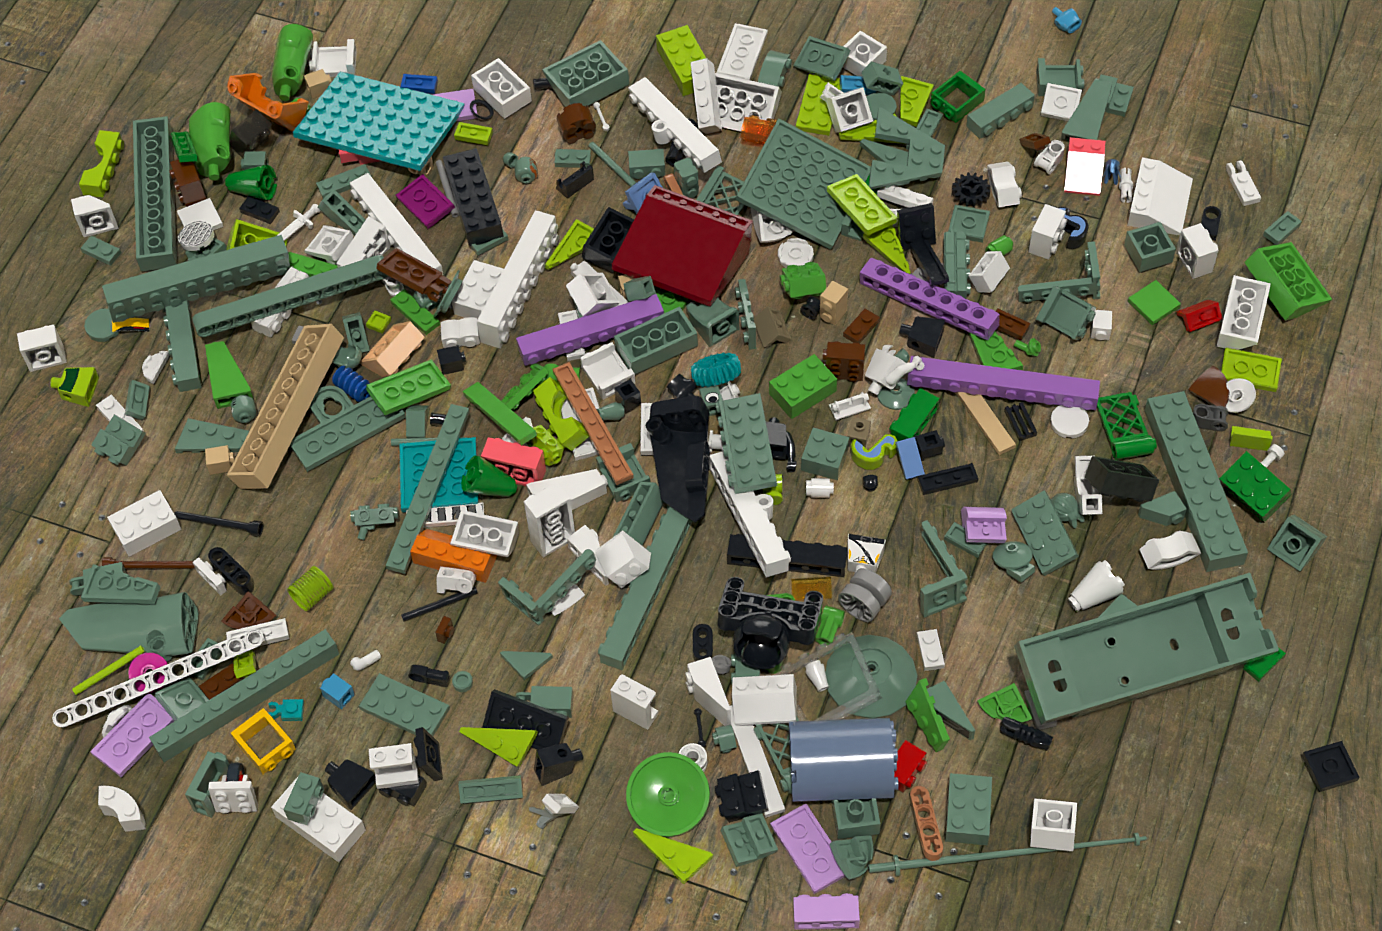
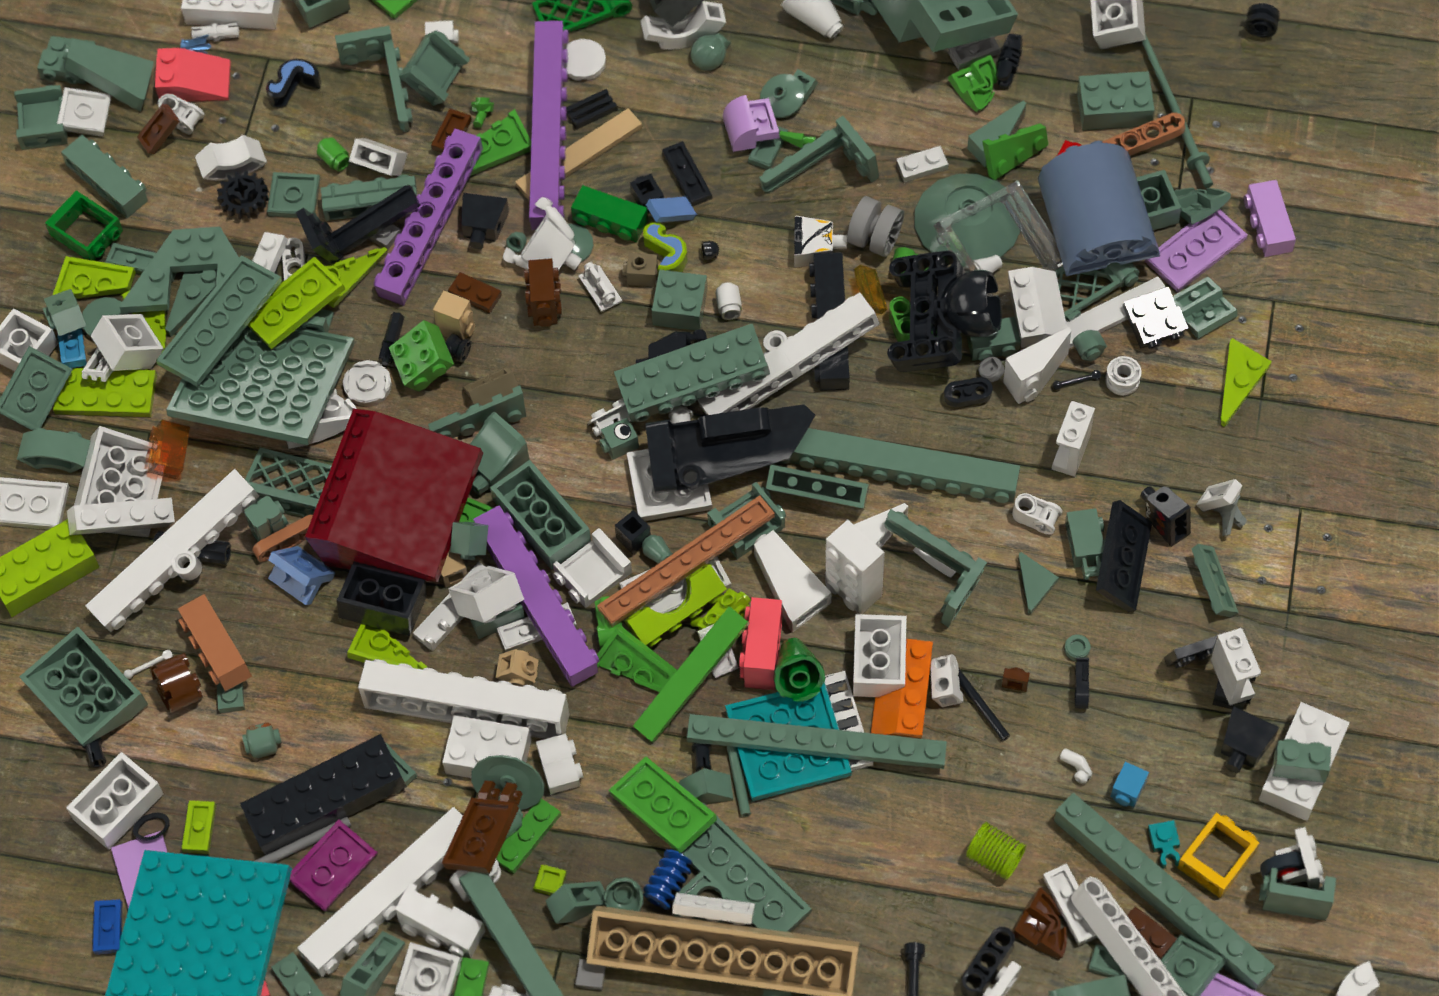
camera: 100 degrees left, 5 degrees up
lime plate [234,649,256,678] -> none
sand green brick [350,504,398,540] -> none
sand green plate [359,673,450,736] -> none
light nougat slope [360,321,424,377] -> none
black brick [437,345,466,375] -> none
lime wing [459,727,538,767] -> none
sand green hinge [503,152,518,168] -> none
black hinge [556,161,594,199] -> none
sand green piece [589,142,636,187] -> none
white slope [595,530,651,588] -> none
bright green dish [626,752,710,837] -> none
sand green brick [628,149,665,179] -> none
black piece [667,374,697,399] -> none
teal gear [691,352,741,387] -> none
bright green brick [769,354,837,419] -> none
sand green plate [1011,490,1079,576] -> none
white brick [1029,204,1067,260] -> none
none -> sand green plate [156,255,282,387]
none -> nougat brick [178,594,252,691]
none -> black piece [378,312,405,366]
none -> tan brick [496,649,539,687]
none -> white plate [672,893,755,925]
none -> bright green bar [779,131,817,148]
none -> white piece [1012,493,1063,535]

